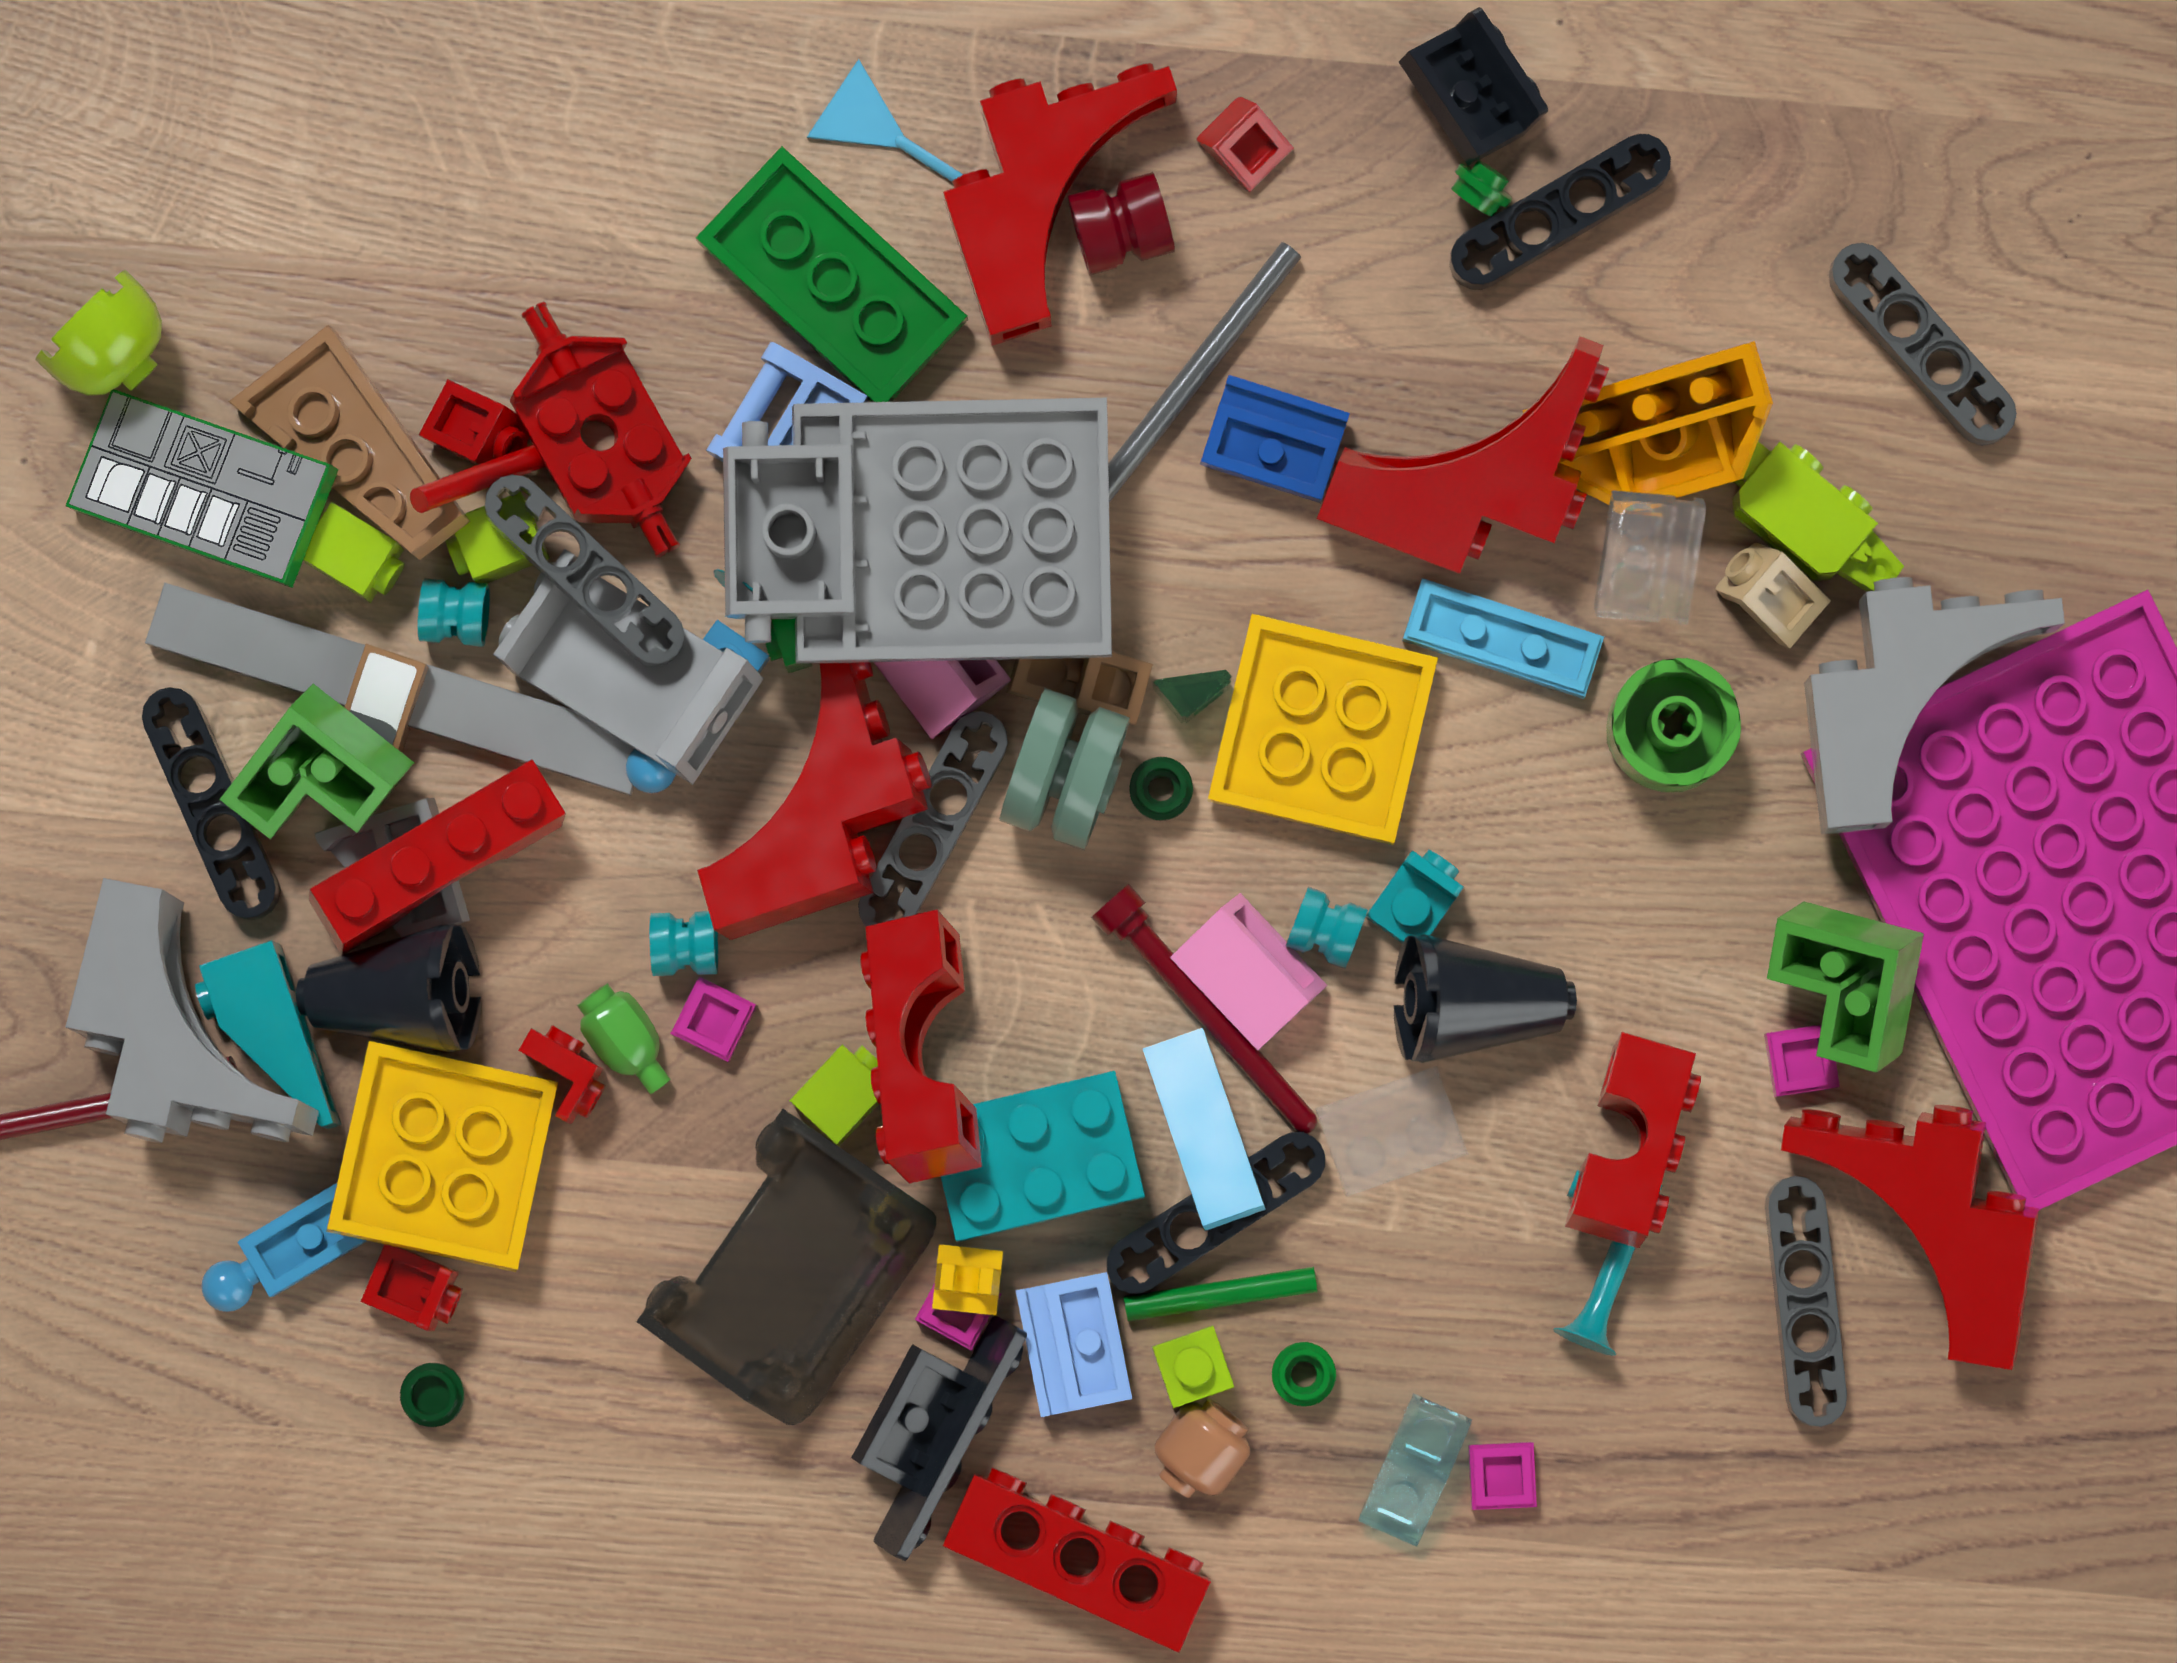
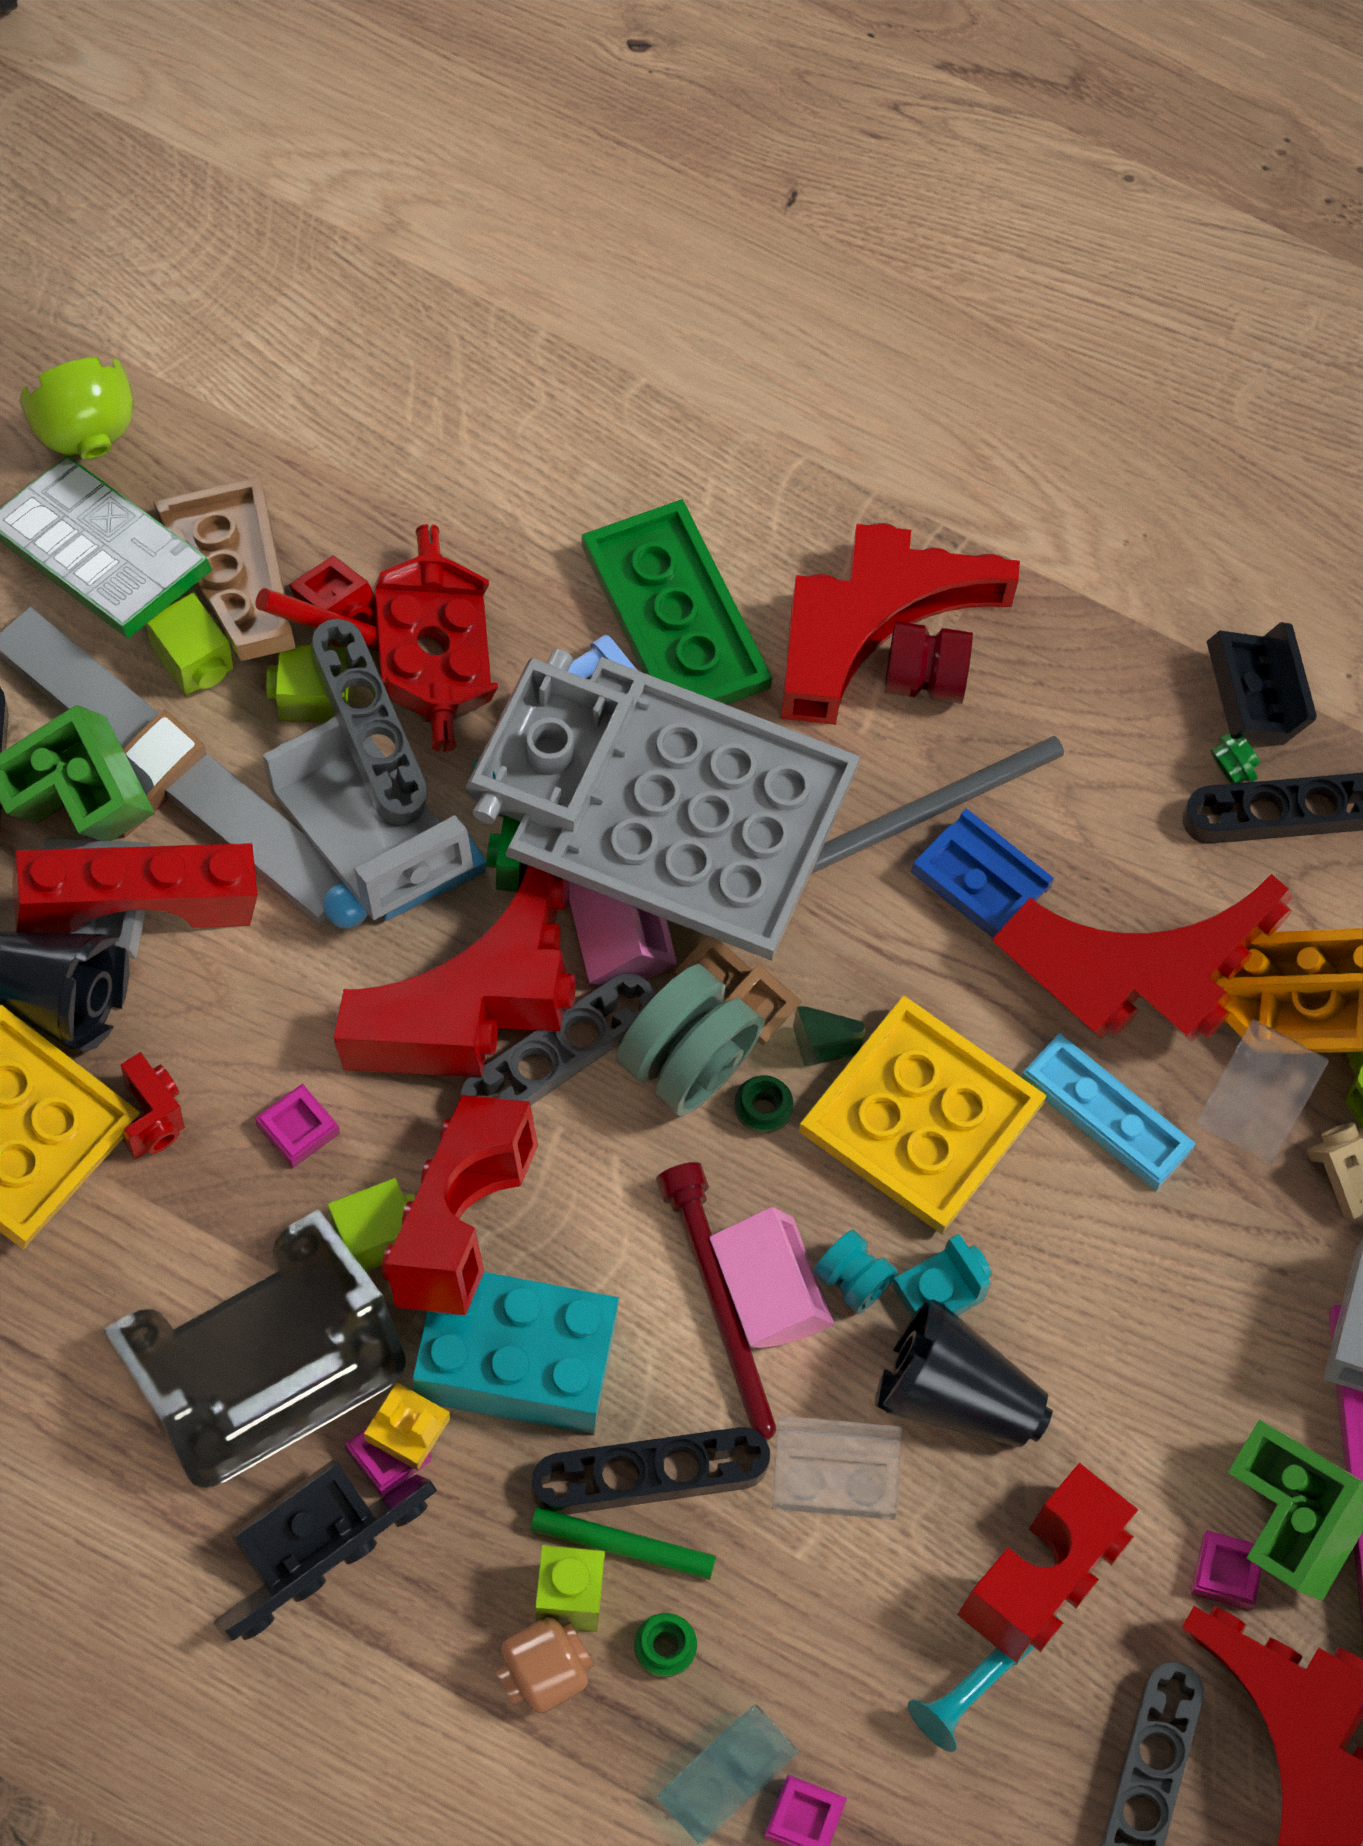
camera: 15 degrees right, 20 degrees down
teal wheel [417,578,490,647] -> none
bright green plant [577,983,671,1094] -> none
teal wheel [649,911,719,976] -> none
medium azure piece [807,59,963,182] -> none
red brick [943,1467,1211,1653] -> none
light blue plate [1016,1272,1132,1417] -> none
medium azure tile [1143,1028,1266,1231] -> none
red slope [1197,97,1294,192] -> none
bright green brick [1606,658,1741,792] -> none

